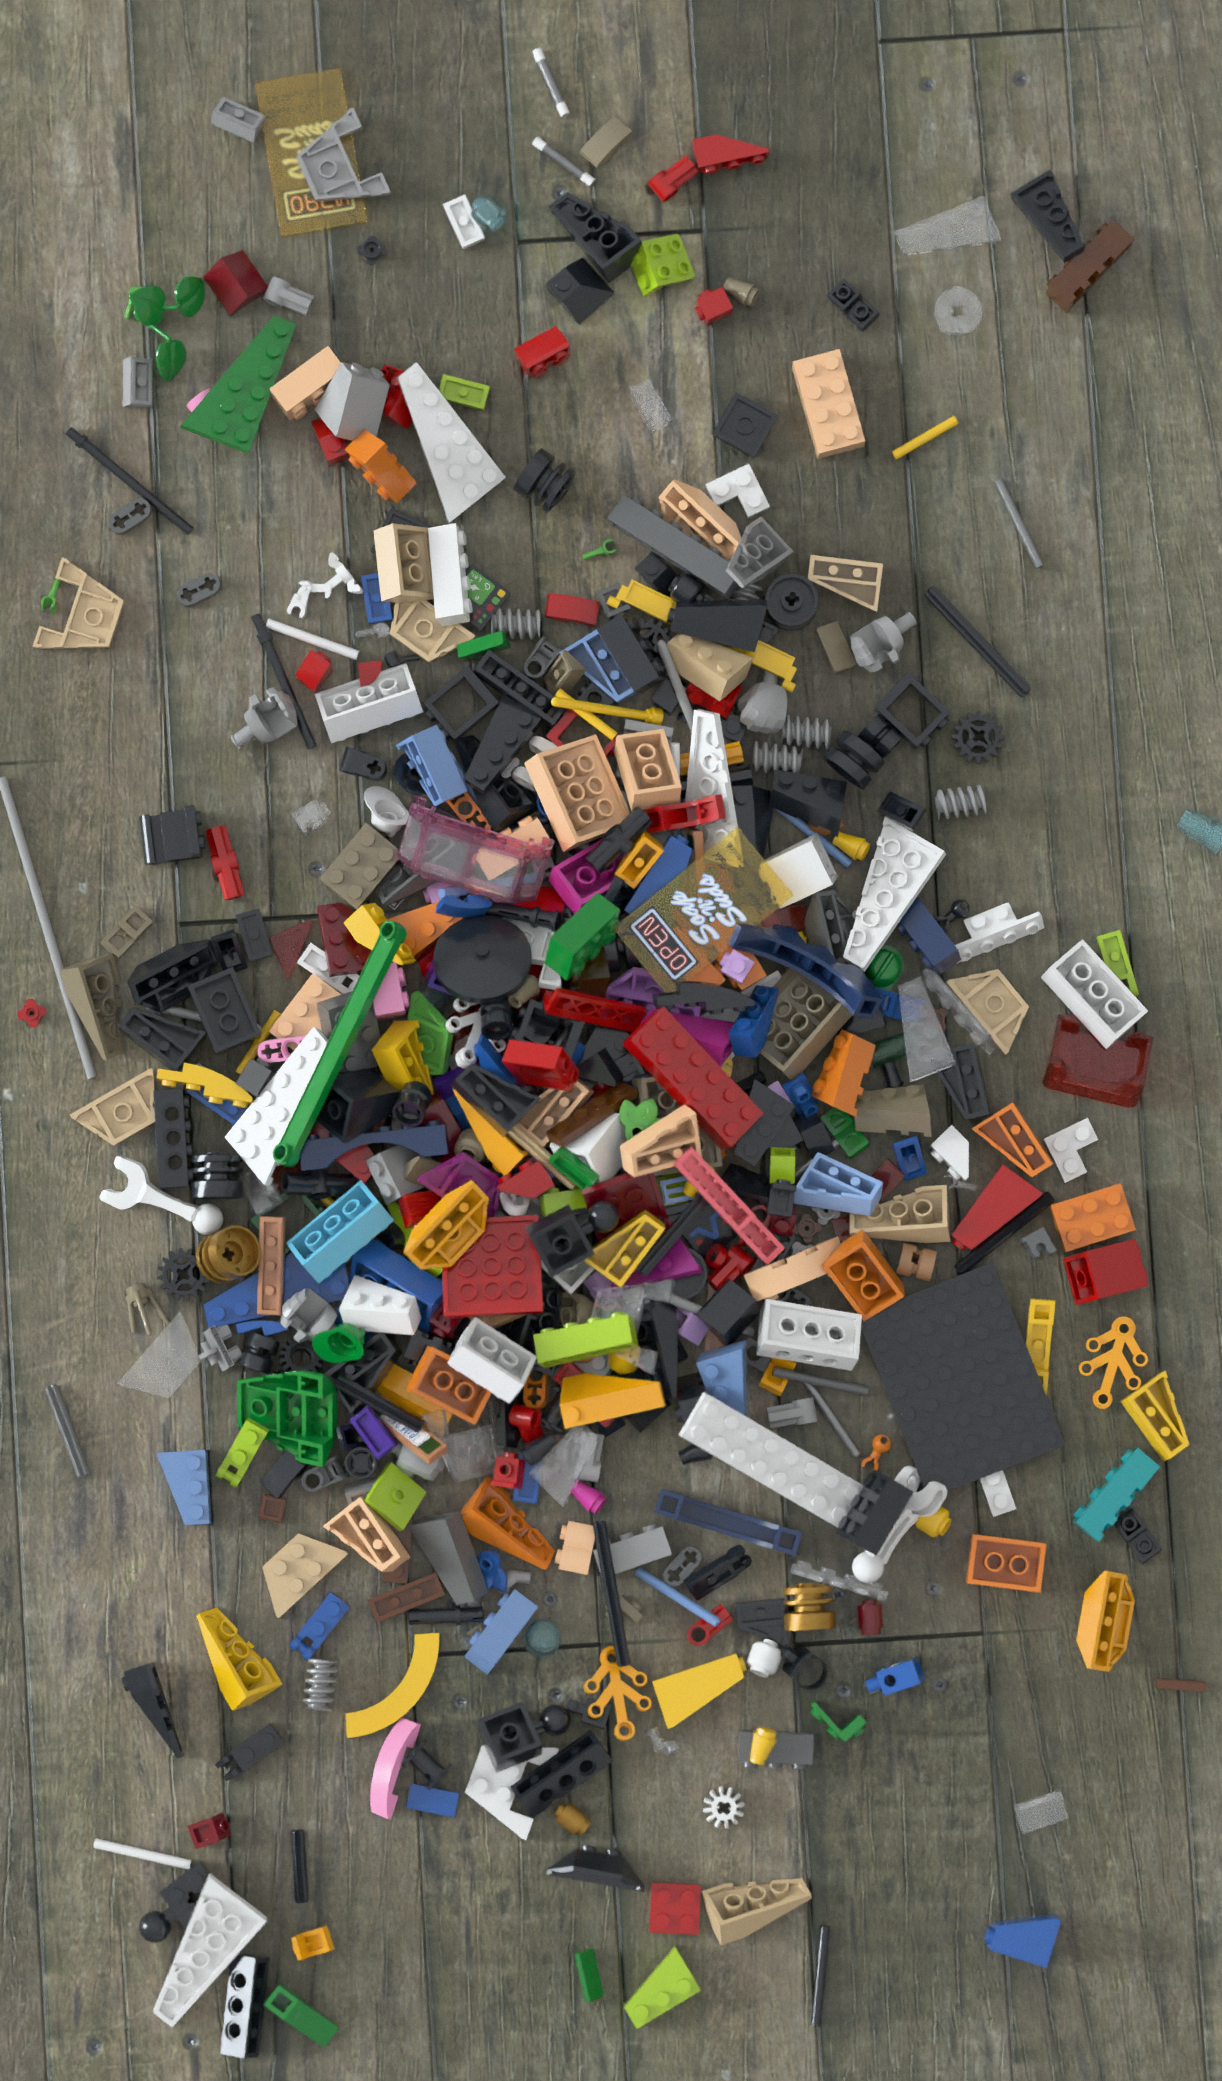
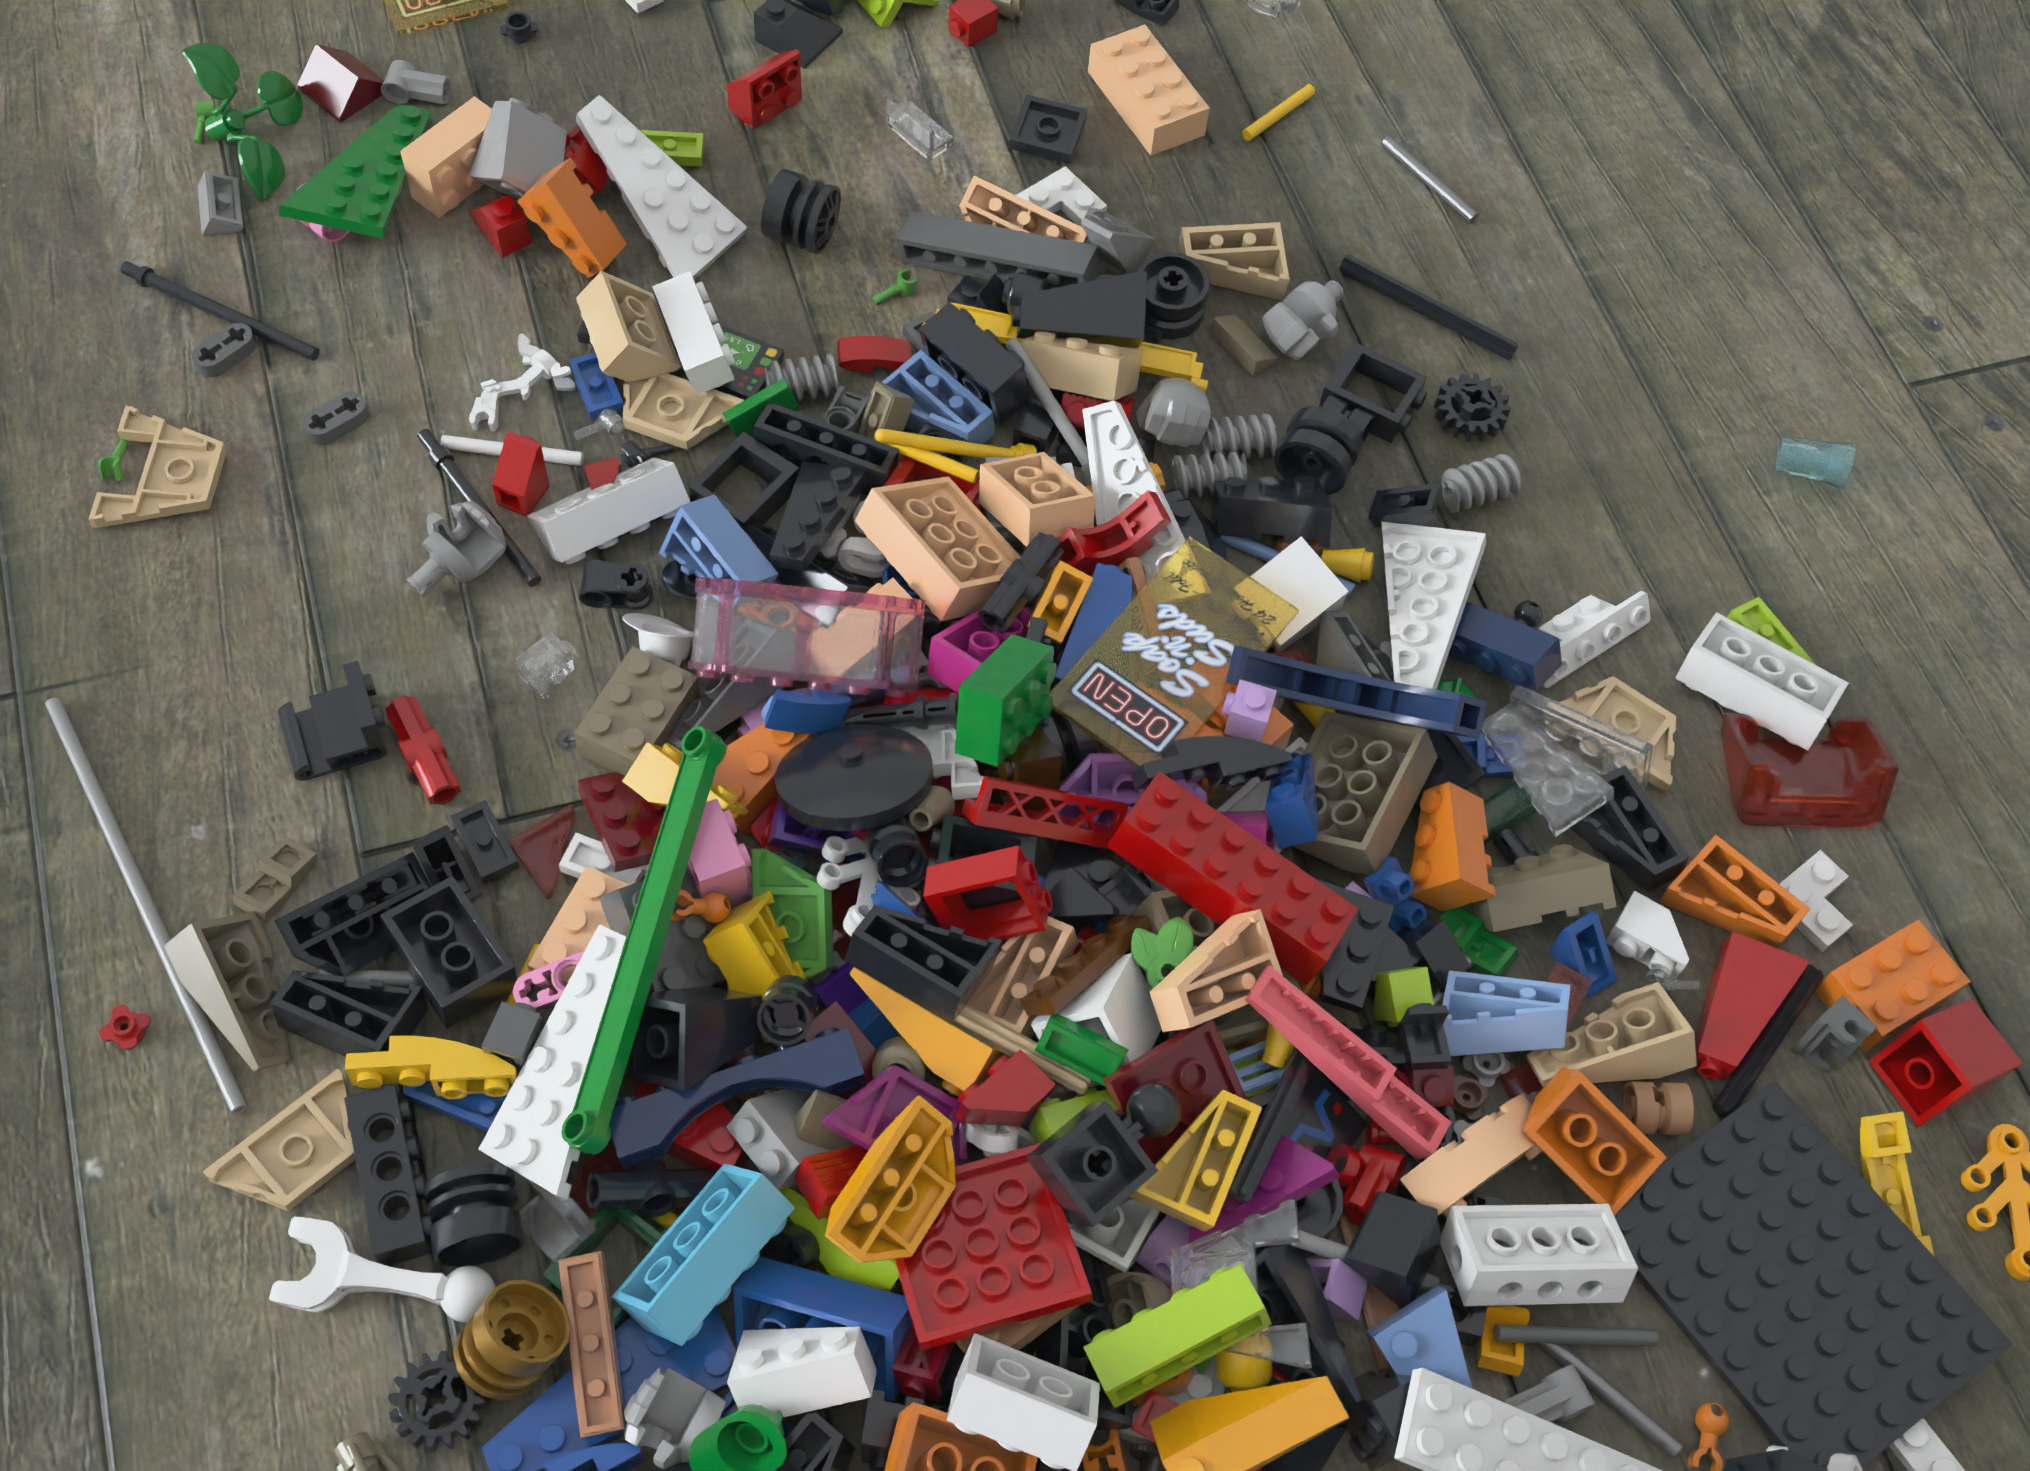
camera: 20 degrees left, 25 degrees down
none -> orange arm [671,889,731,924]

